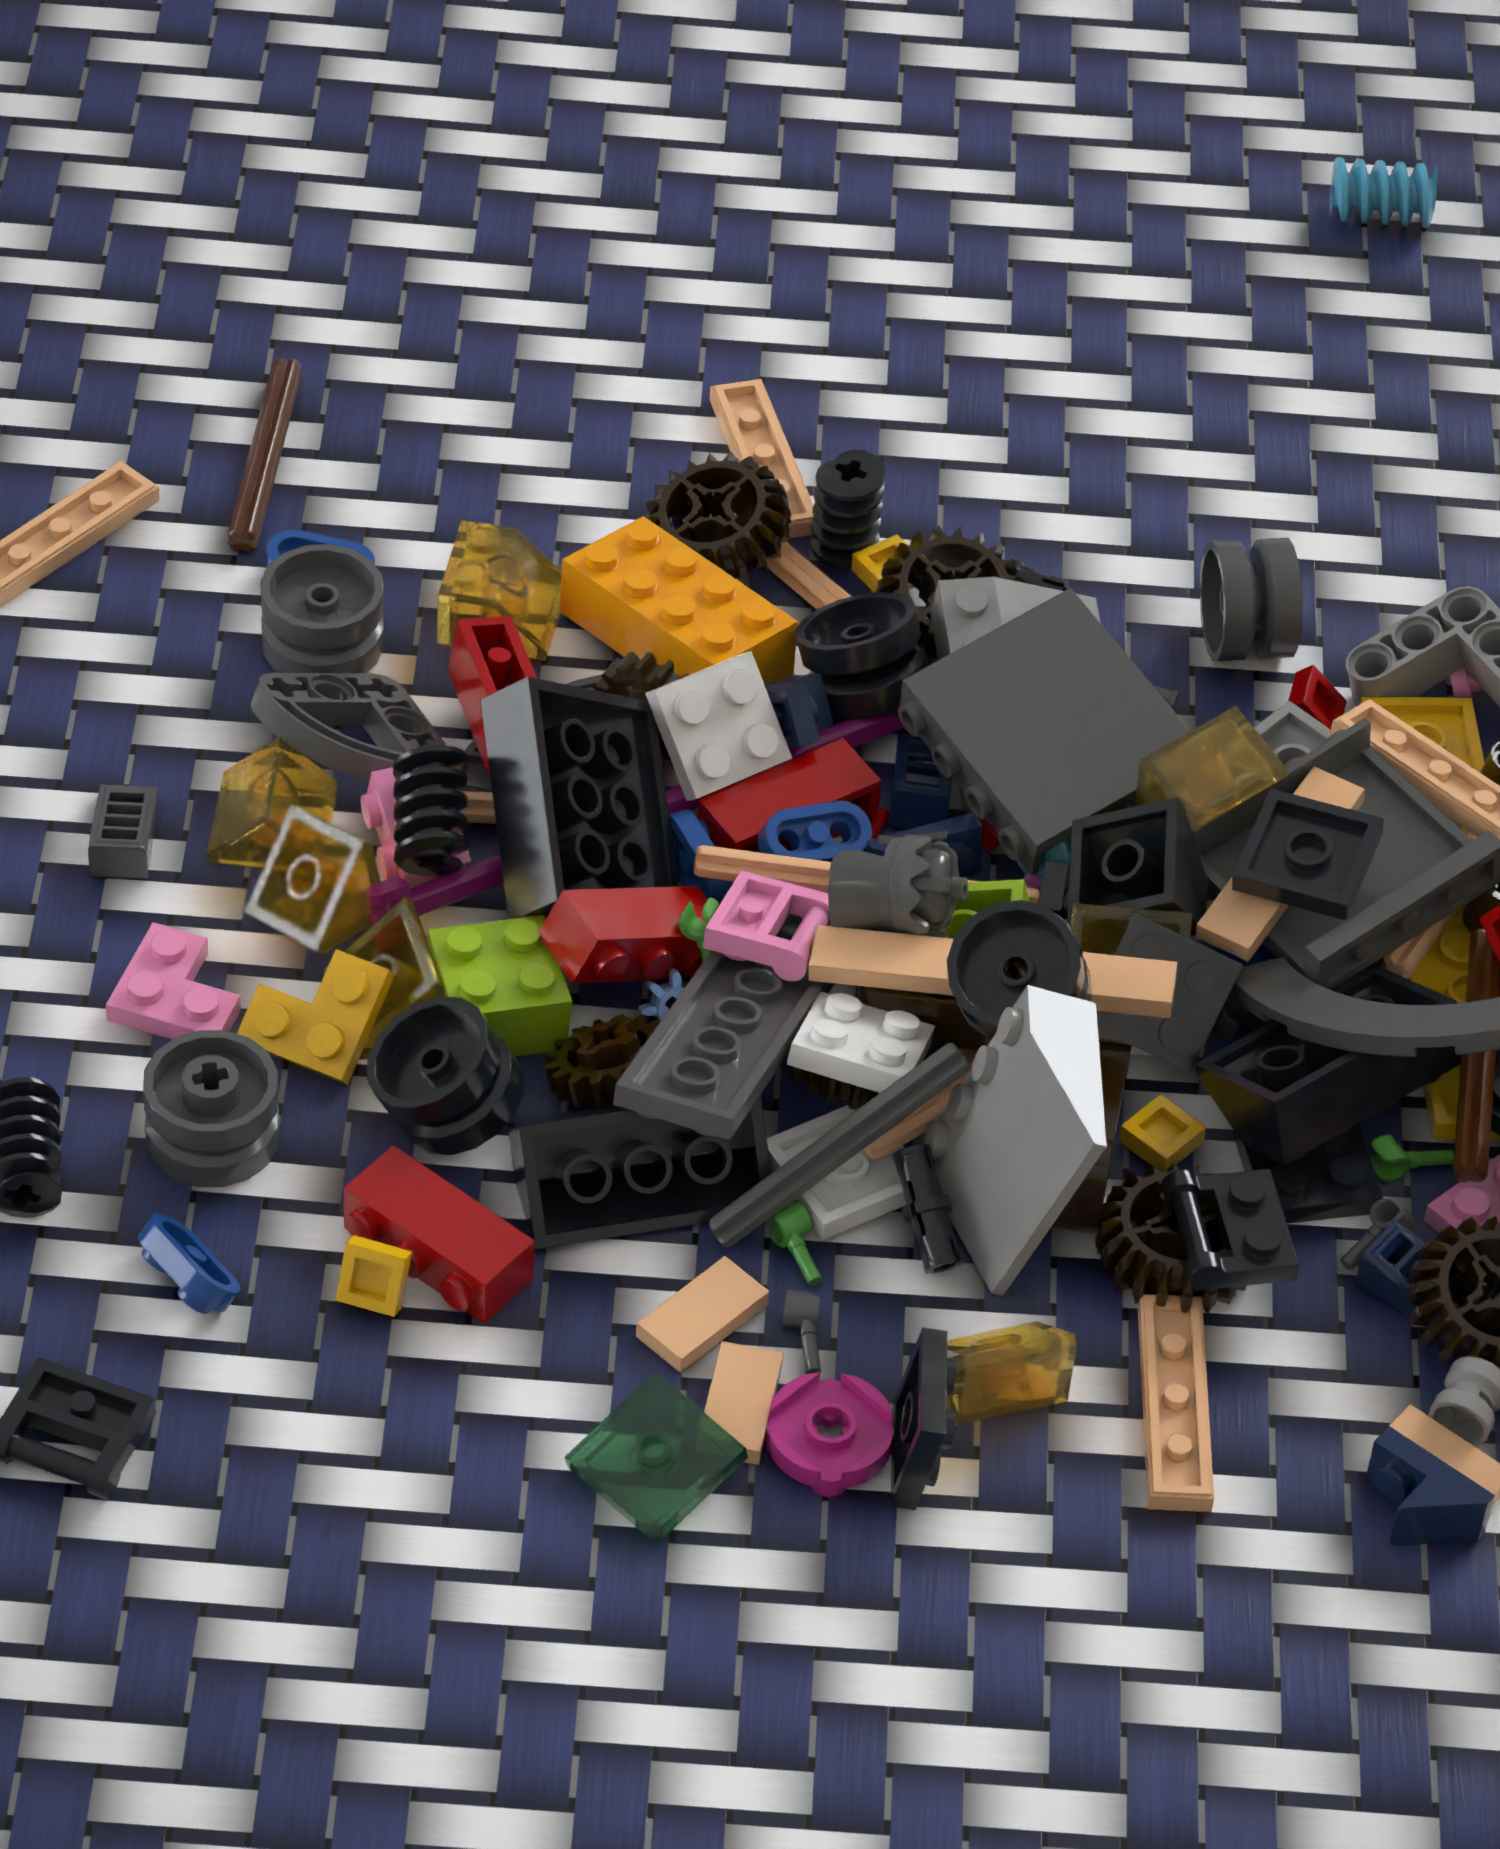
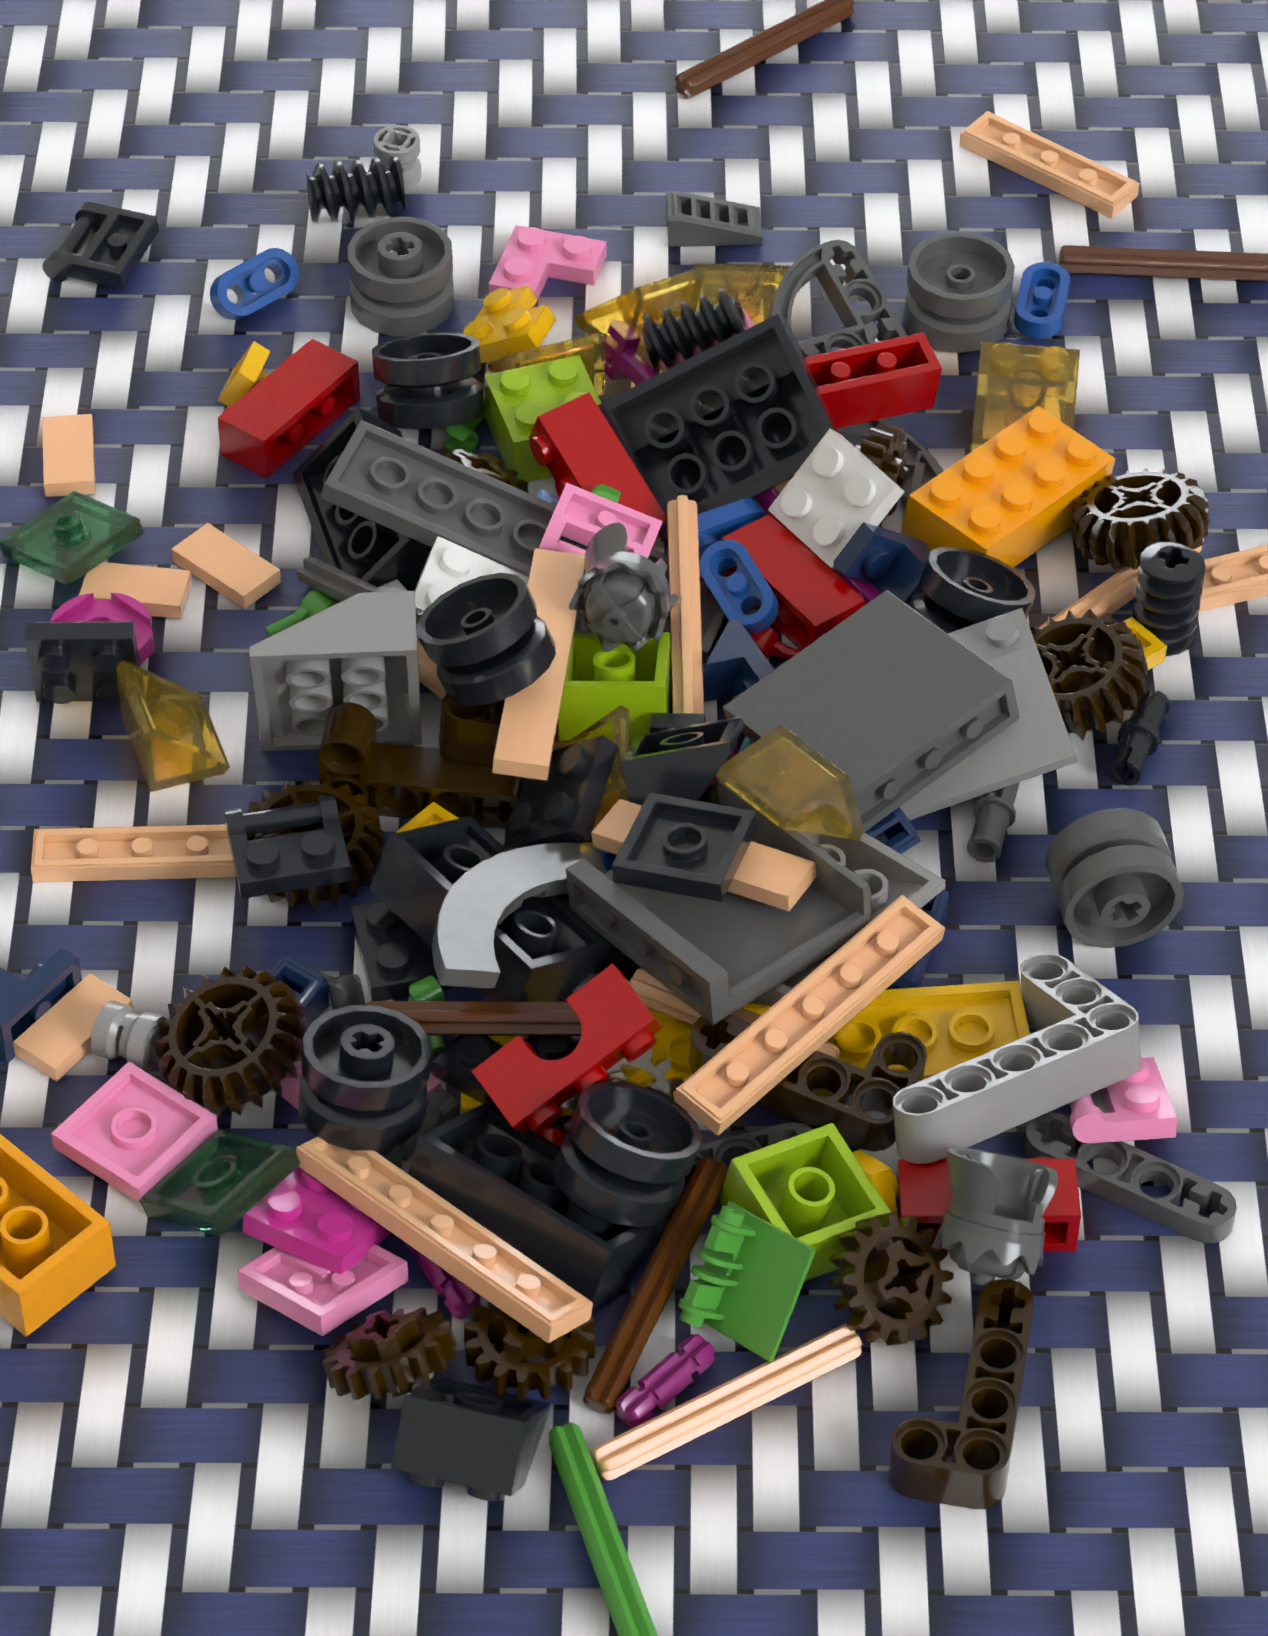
camera: 90 degrees right, 0 degrees up
dark grey hand [782,1289,821,1374] -> none
red plate [1288,664,1347,730] -> none
none -> light nougat tile [42,414,96,497]

